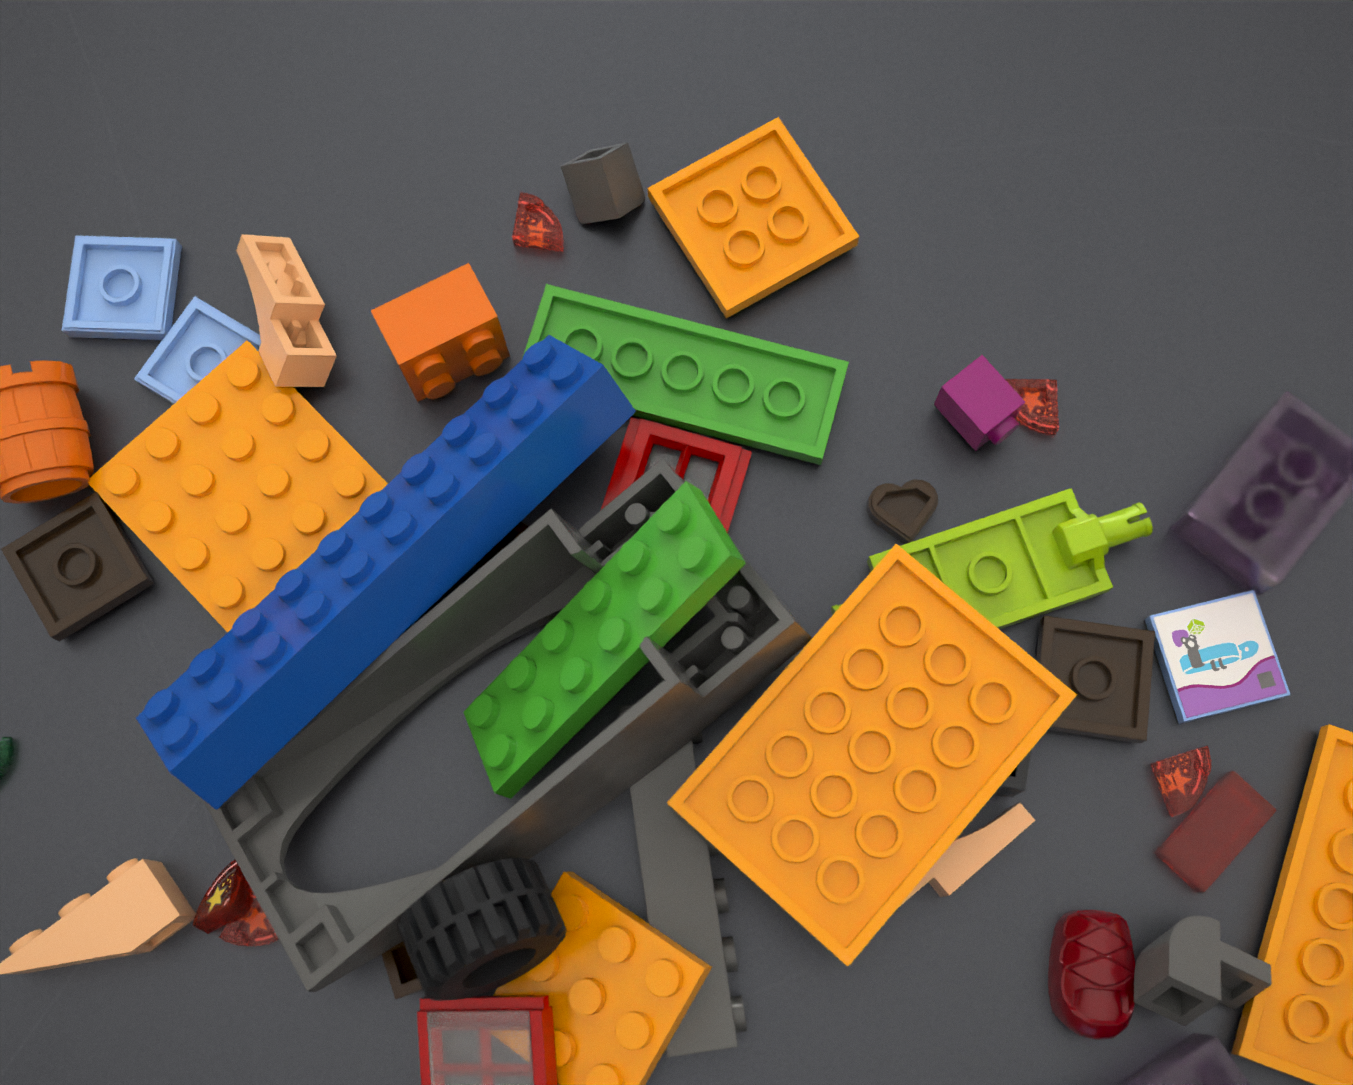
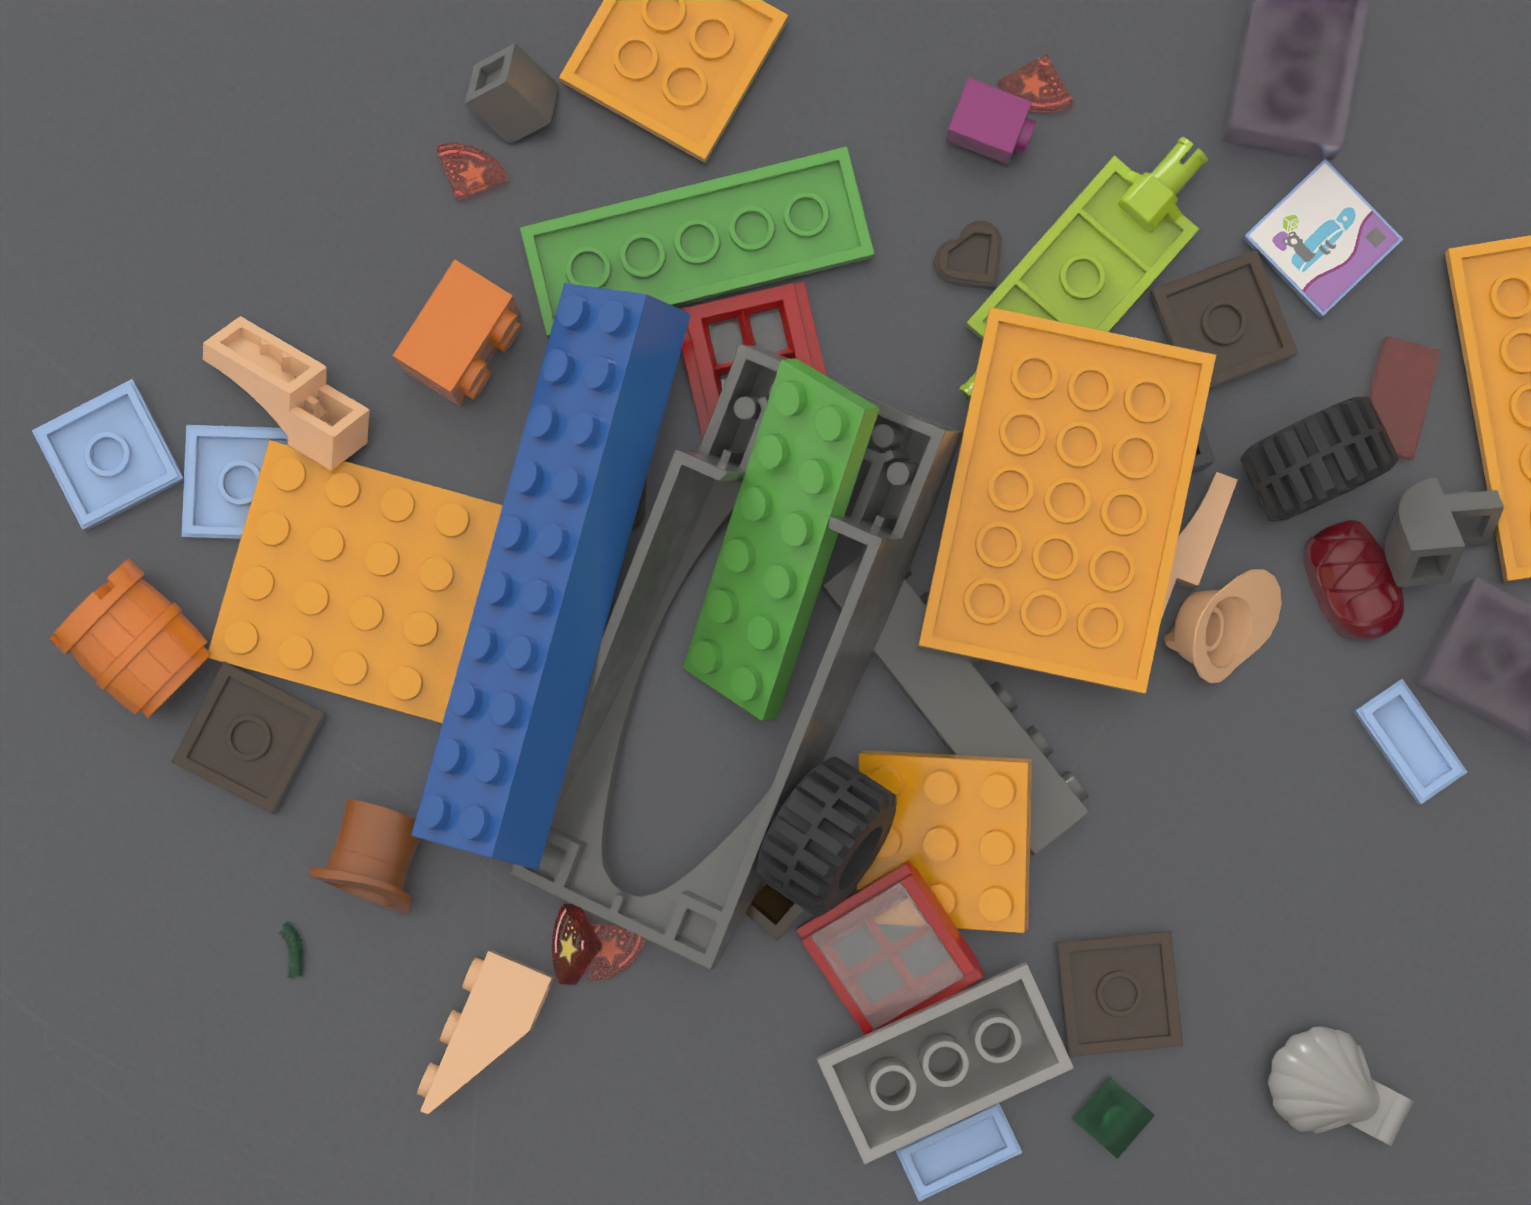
camera: 30 degrees left, 10 degrees up
clear red tile [1150,745,1212,817] -> none
none -> dark orange piece [307,800,422,914]
none -> light nougat piece [1164,569,1282,683]
none -> black tyre [1240,397,1399,521]

